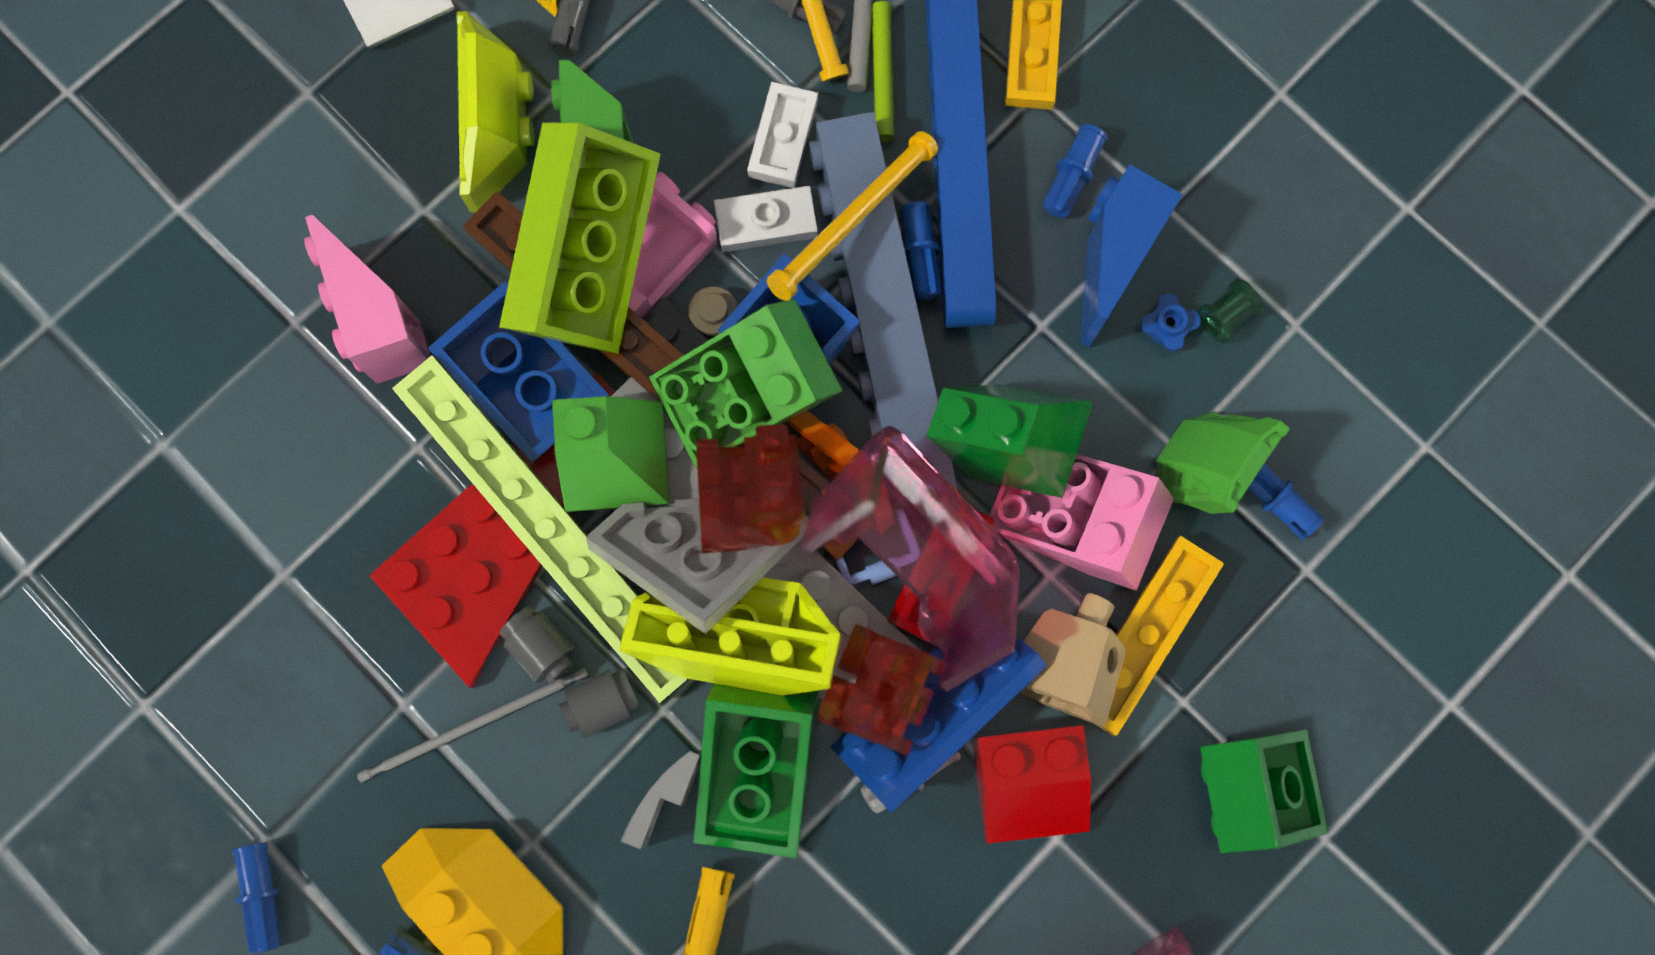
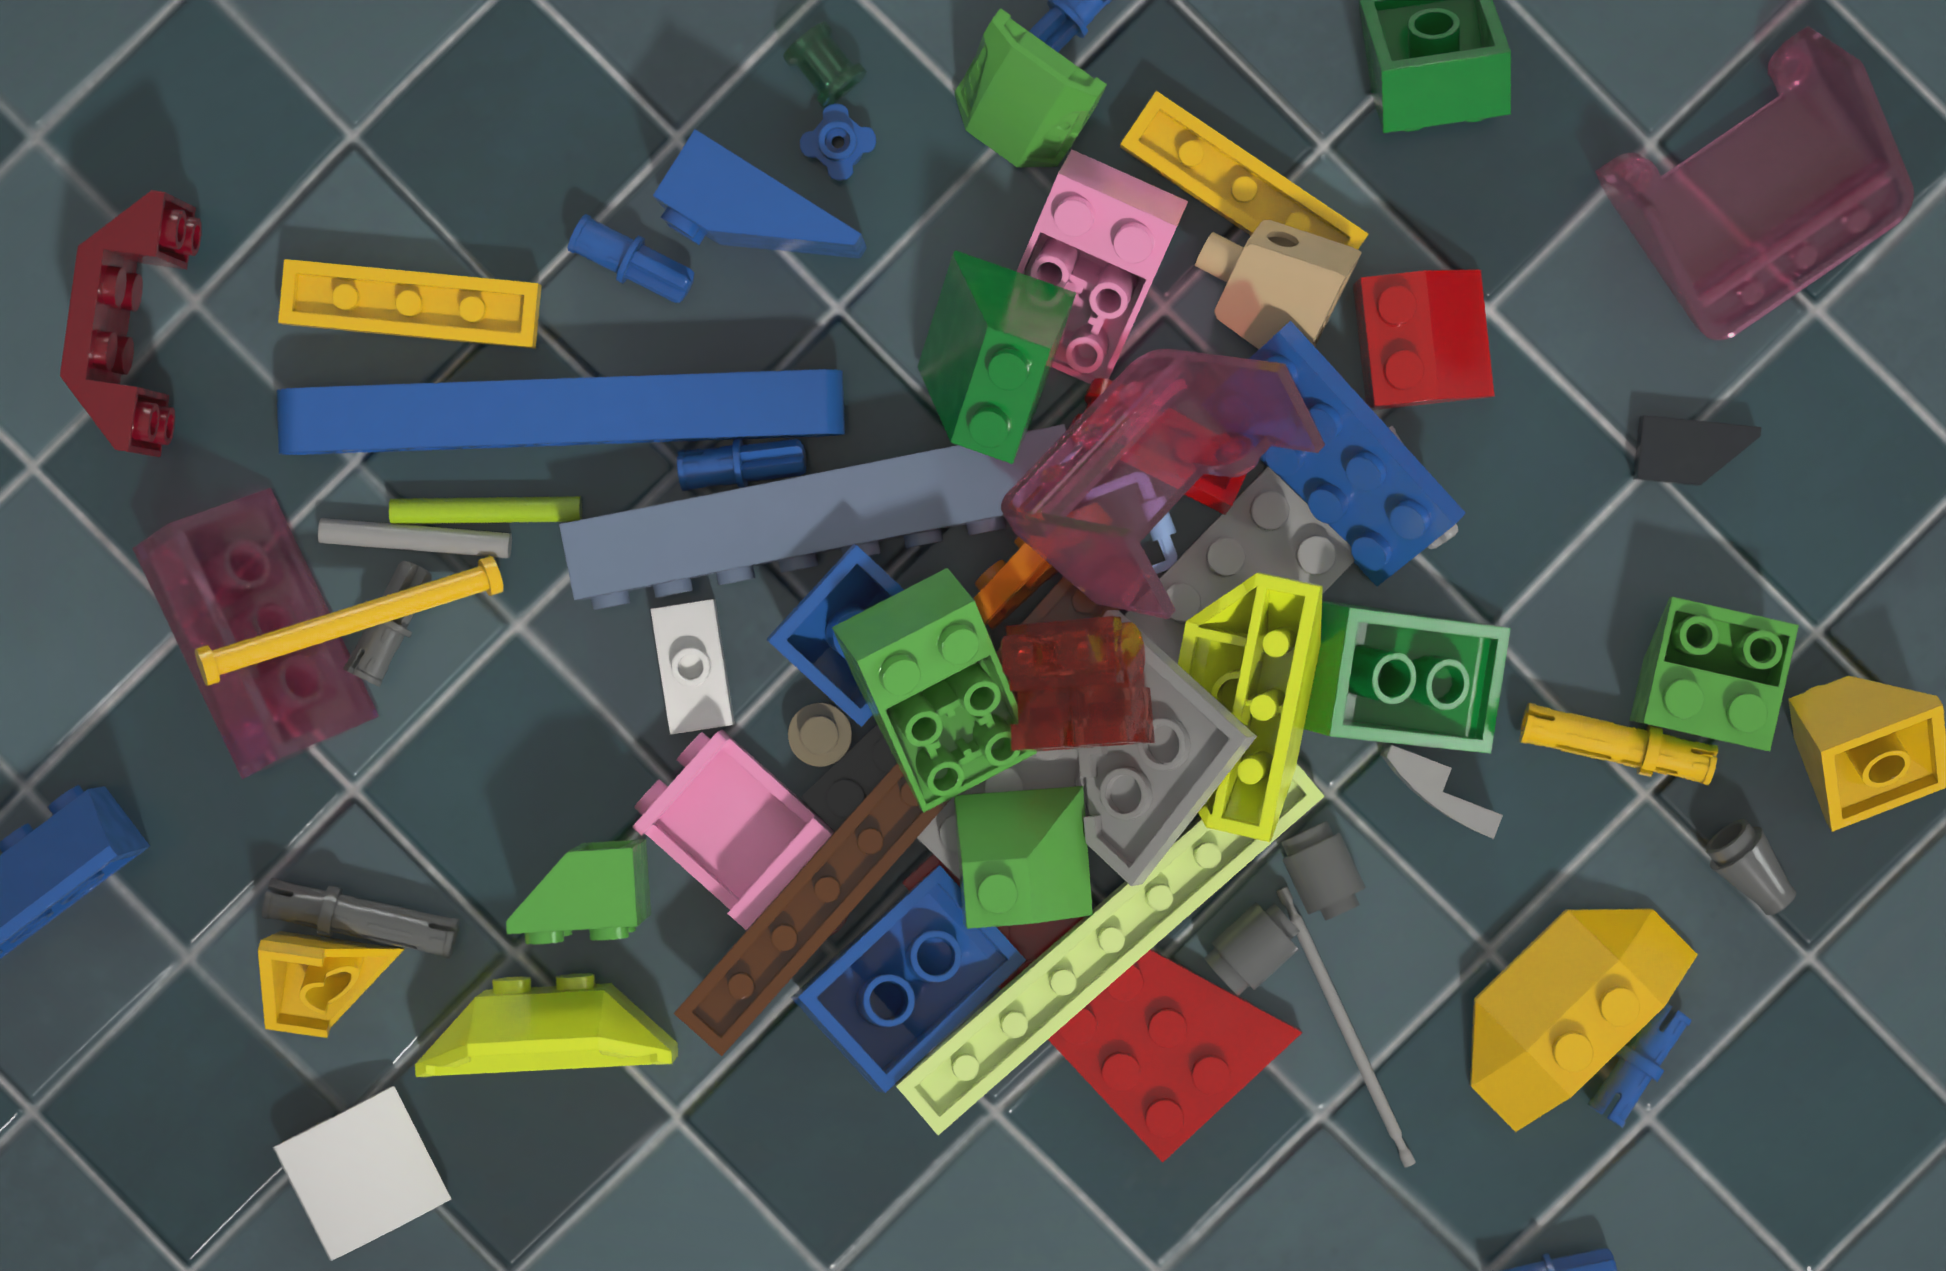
camera: 90 degrees left, 10 degrees up
bright pink slope [304,215,431,384] -> none
lime slope [499,123,661,354] -> none
white plate [747,82,818,188] -> none
yellow bar [767,131,938,301] -> none
clear red hips [815,624,946,756] -> none

